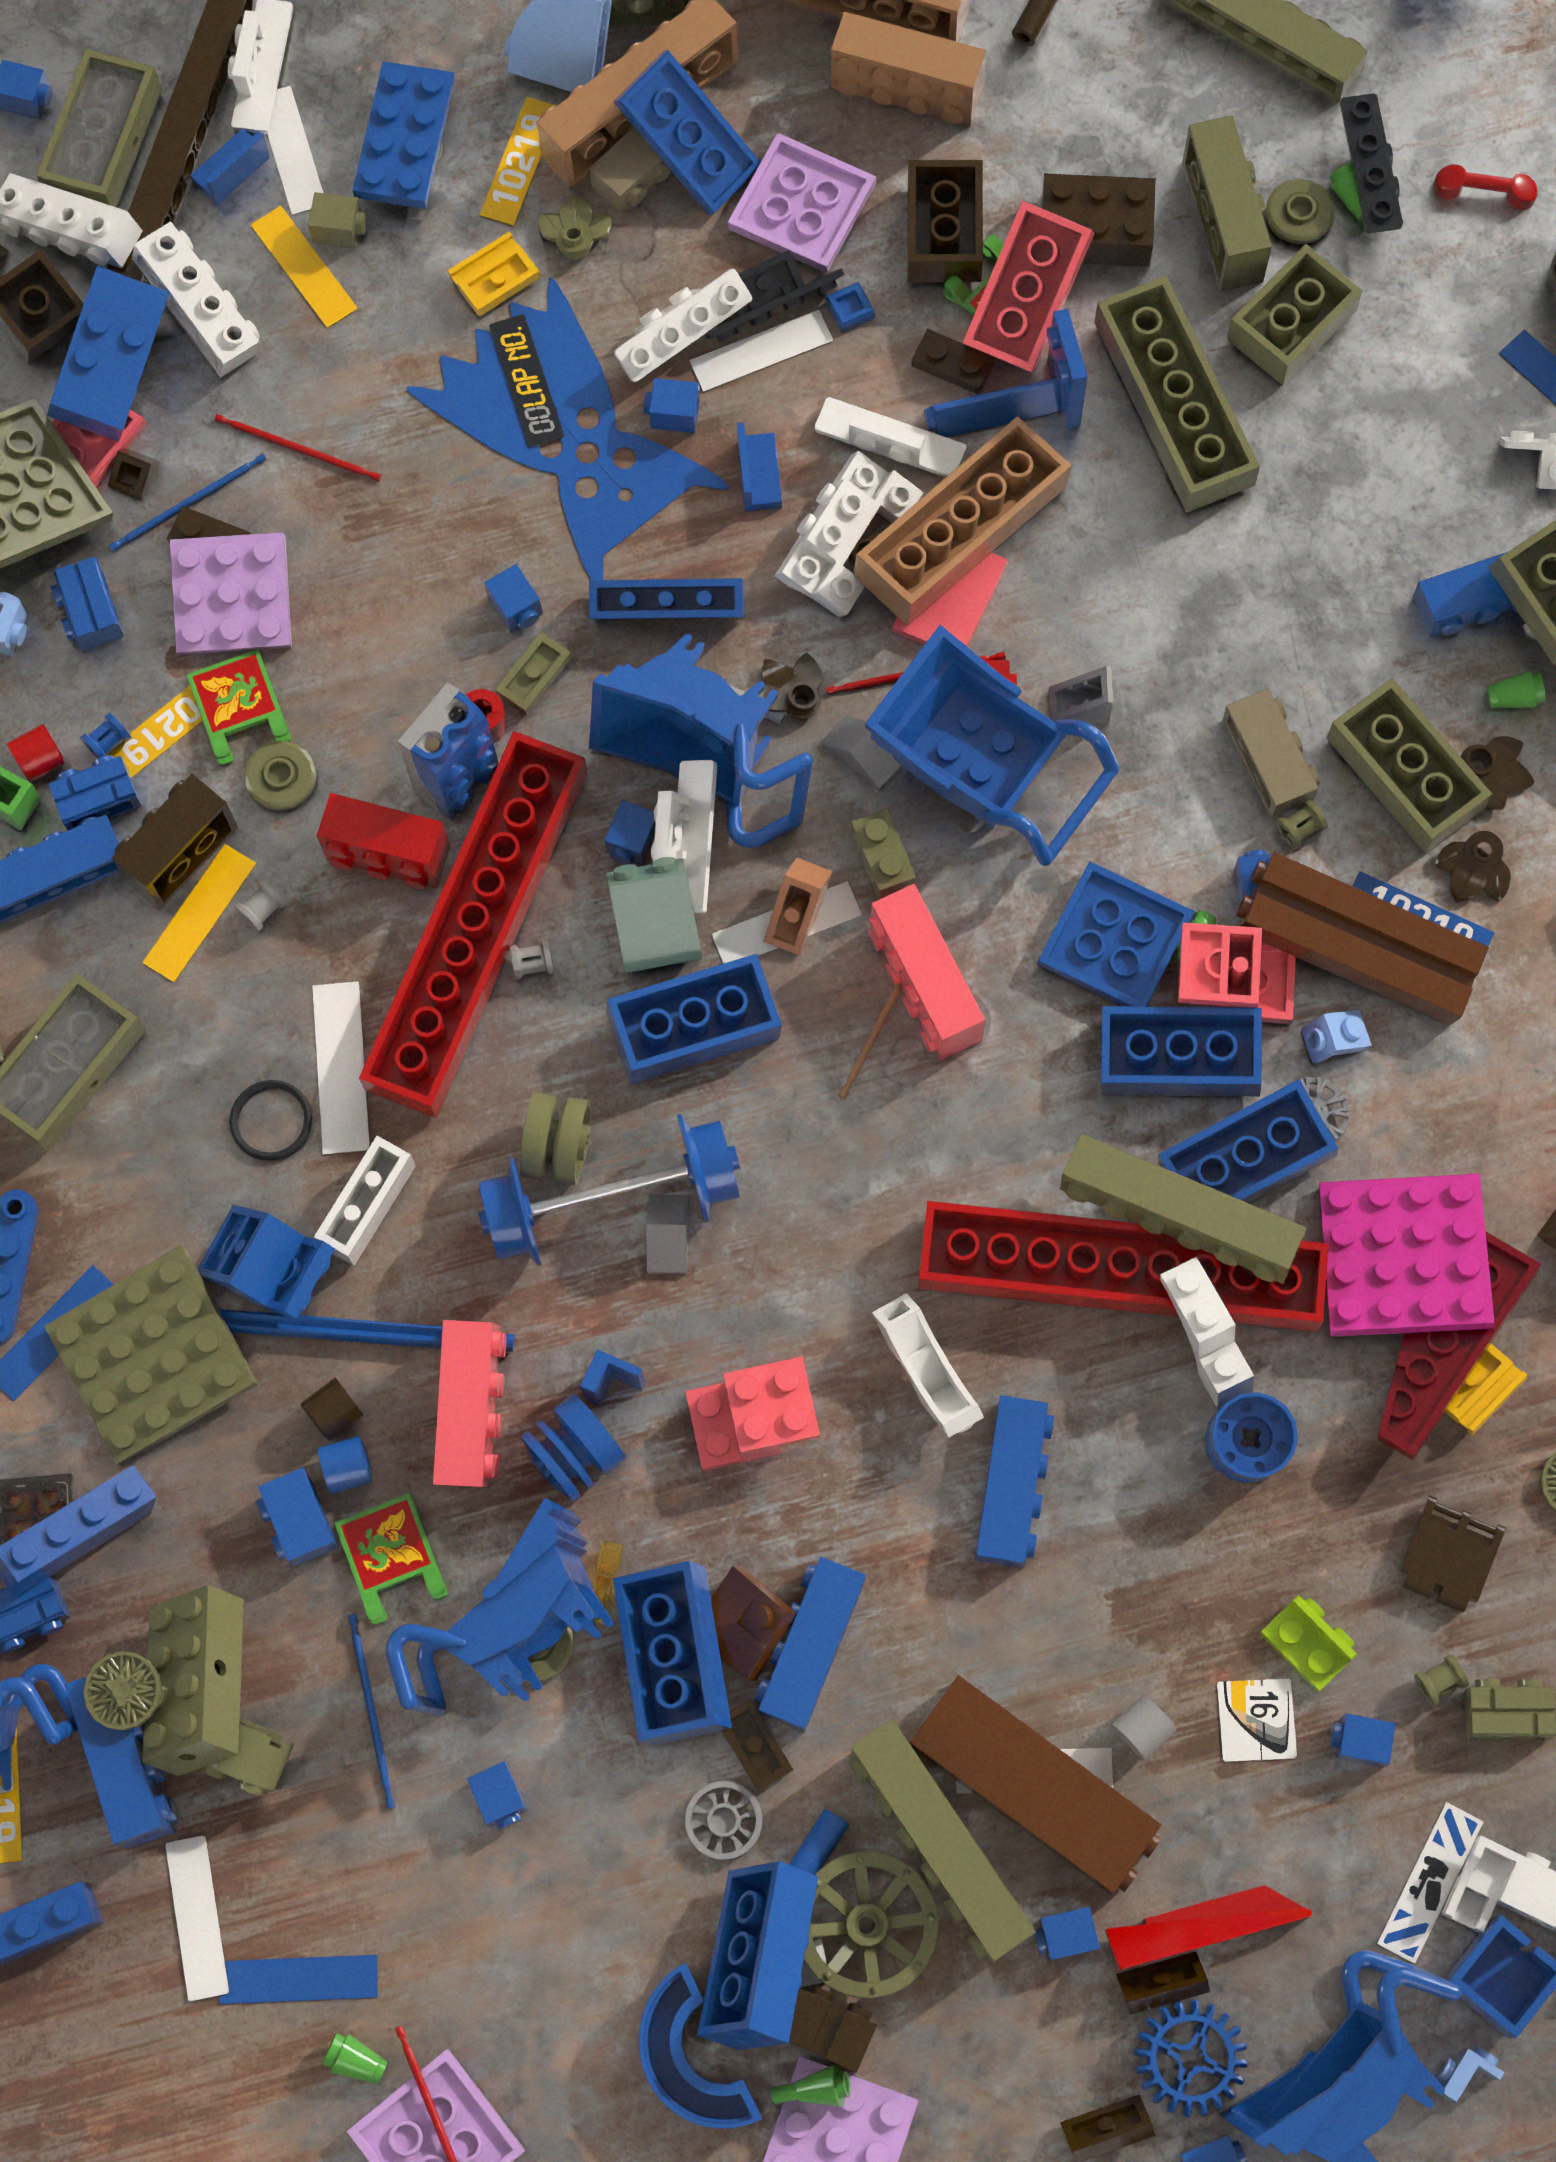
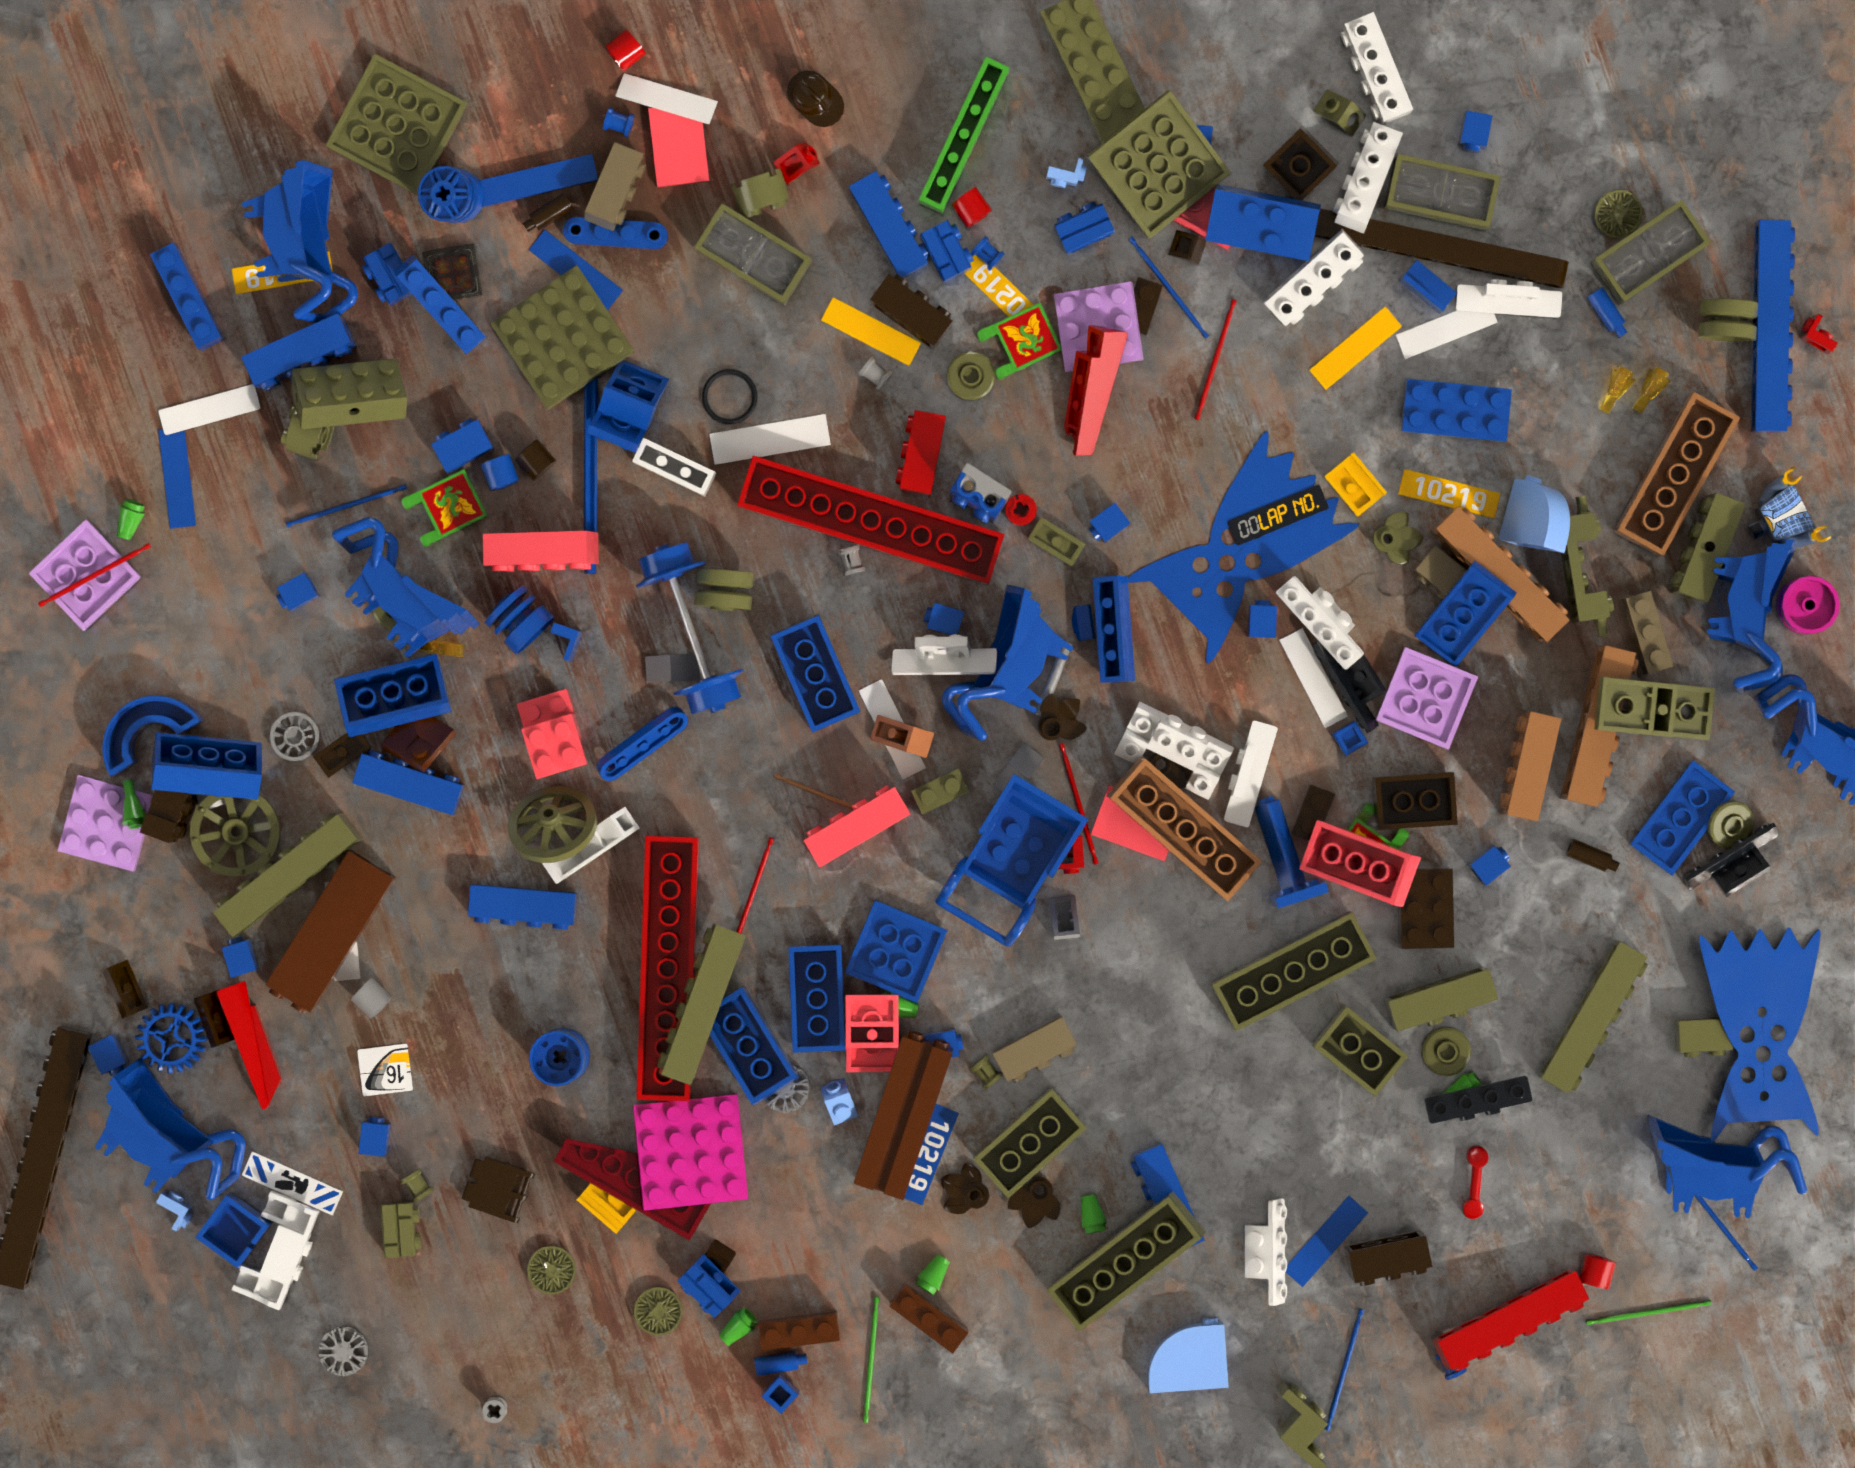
camera: 85 degrees right, 15 degrees up
olive wheel [83,1651,162,1731] -> none
olive brick [308,192,367,248] -> none
sand green brick [606,857,702,973] -> none
blue panel [737,423,782,511] -> none
blue cylinder [788,1808,849,1875] -> none
white arch [1160,1257,1254,1409] -> none
lime bracket [1259,1595,1357,1693] -> none
none -> olive wheel [508,786,597,863]
none -> blue plate [596,707,688,781]
none -> red piece [736,837,774,934]
none -> wedge [1064,325,1128,456]
none -> blue piece [1072,605,1095,642]
none -> blue brick [1467,845,1511,886]

